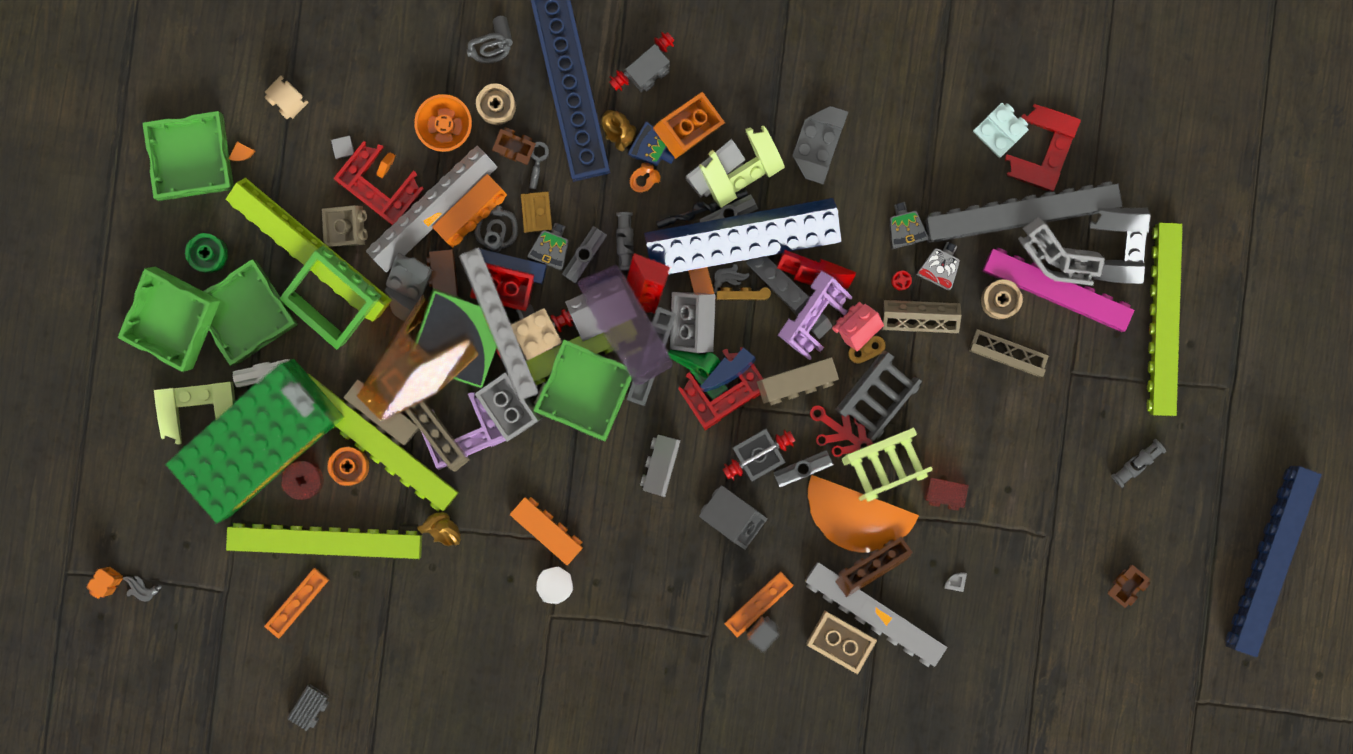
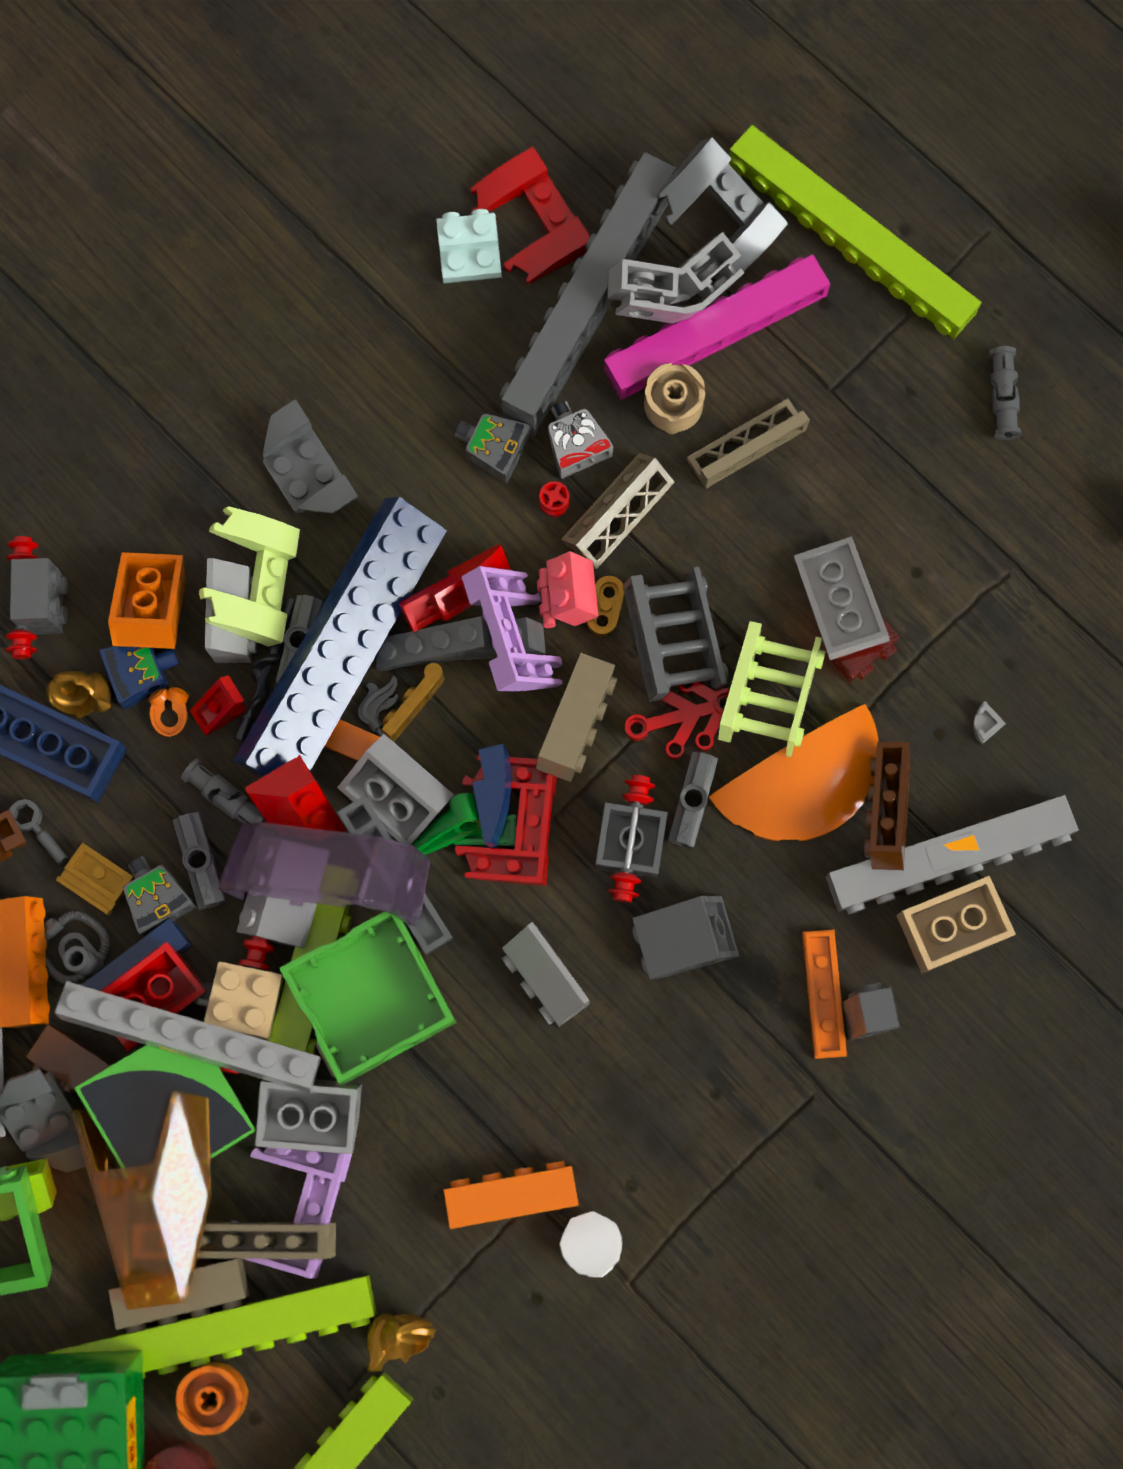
camera: 50 degrees left, 10 degrees down
none -> red slope [190,675,245,736]
none -> light grey plate [794,536,890,660]

